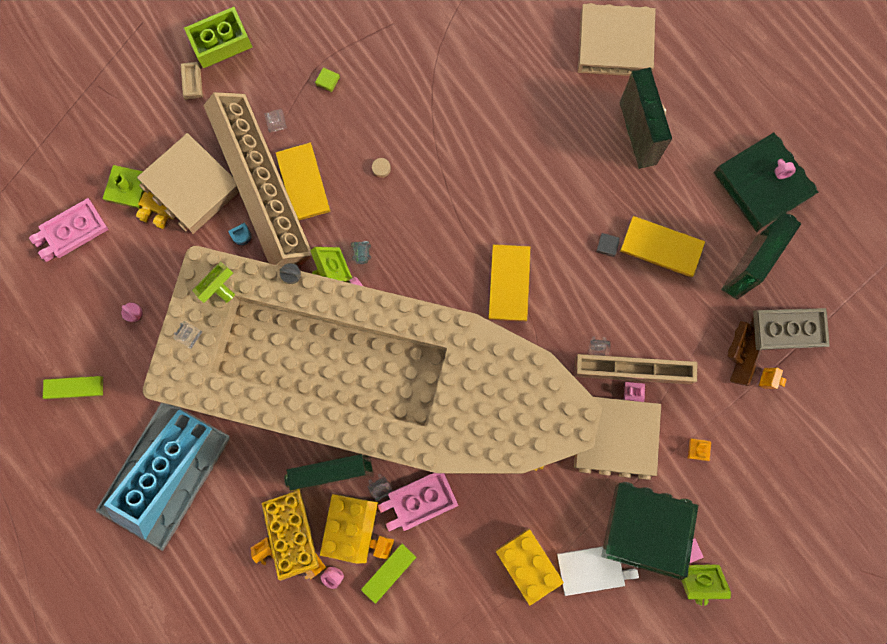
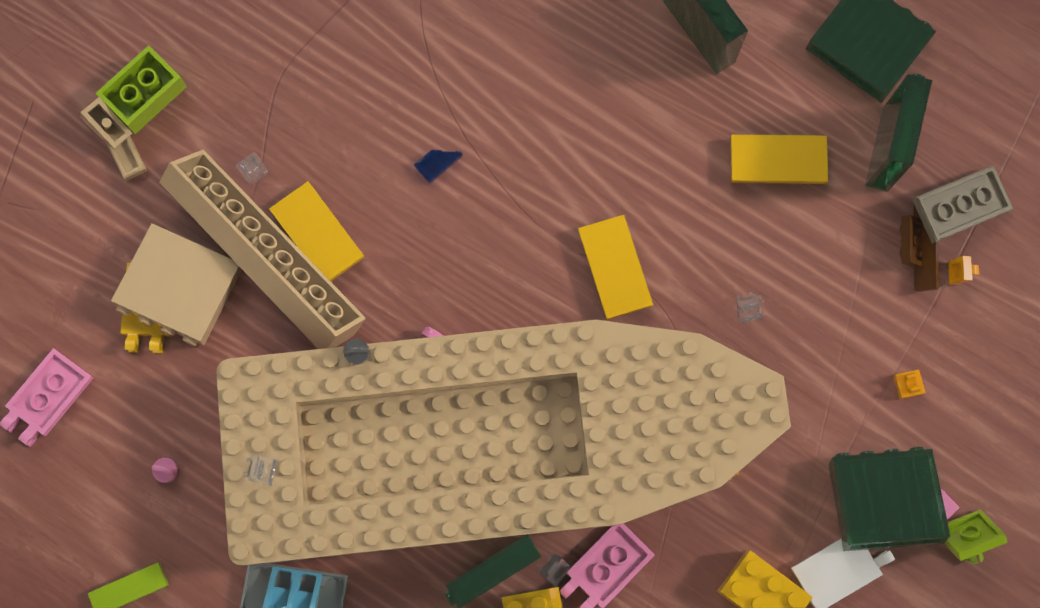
camera: 25 degrees left, 0 degrees up
lime tile [102,165,144,209] -> none
lime tile [192,261,235,303] -> none
medium azure tile [228,223,251,245] -> none
lime tile [310,247,352,283] -> none
lime tile [315,67,340,92] -> none
clear light blue brick [351,241,371,264] -> none
tan tile [372,158,391,178] -> none
tan brick [574,354,697,385] -> none
tan brick [574,397,661,480] -> none
dark grey tile [596,233,620,257] -> none
bright pink tile [623,382,645,402] -> none
bright pink tile [774,159,796,179] -> none
none -> tan slope [80,97,132,149]
none -> clear blue tile [414,150,463,184]

